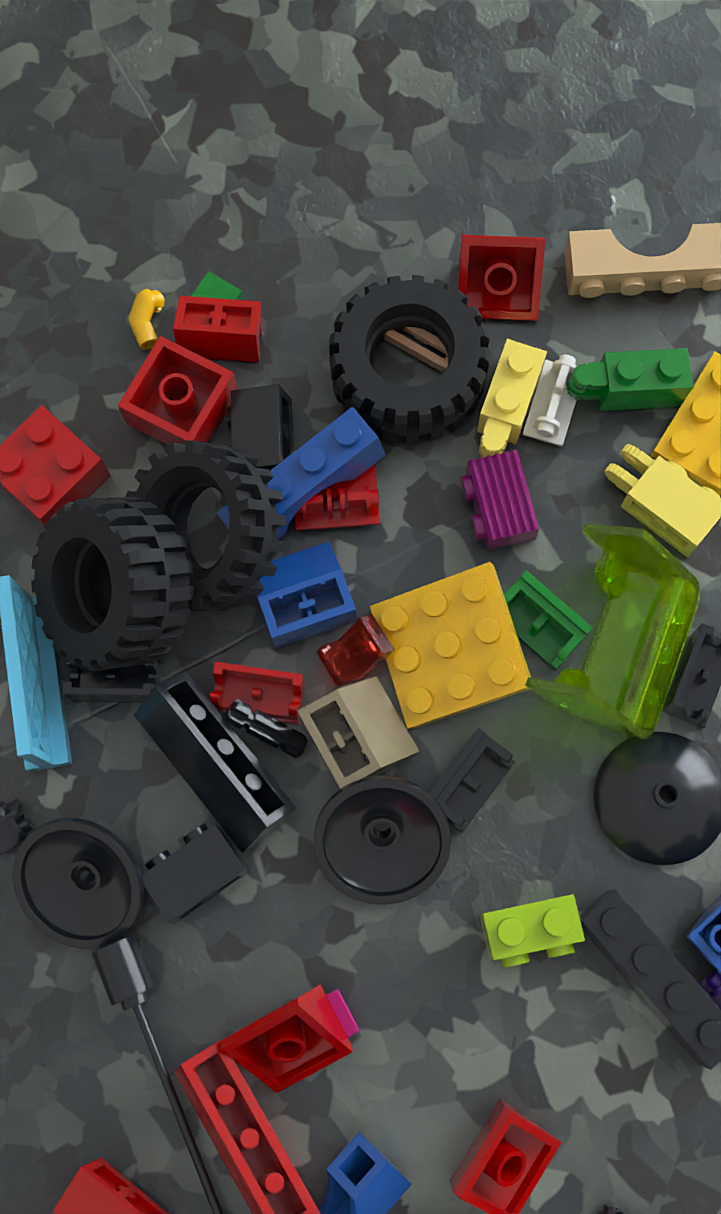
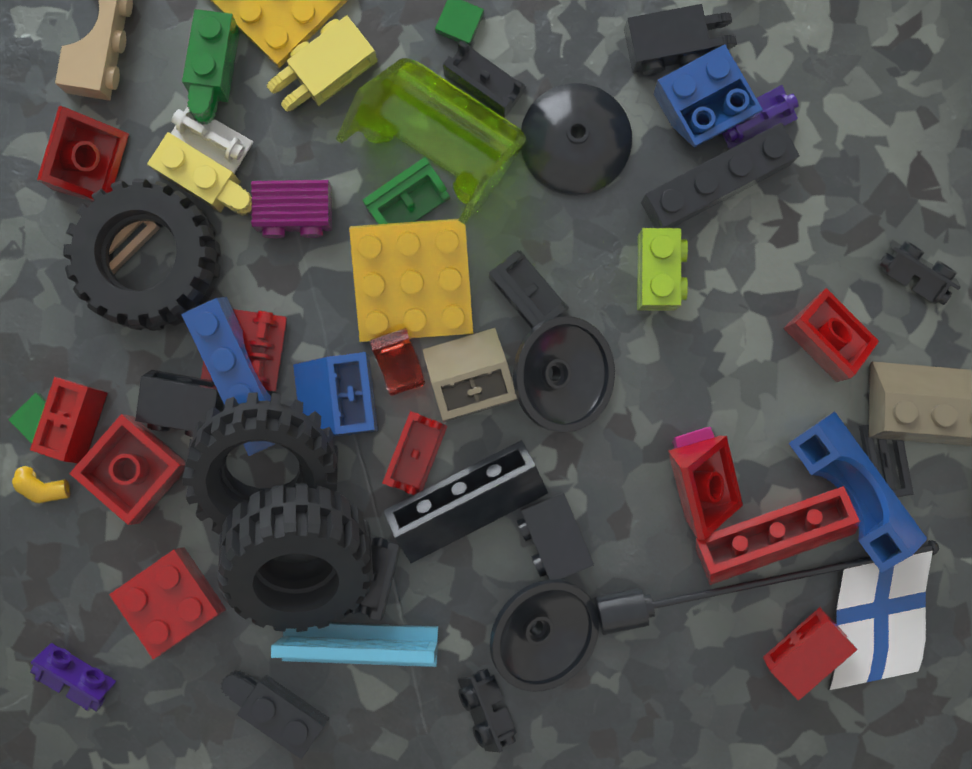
camera: 80 degrees left, 10 degrees up
black axle [225,699,308,758] -> none

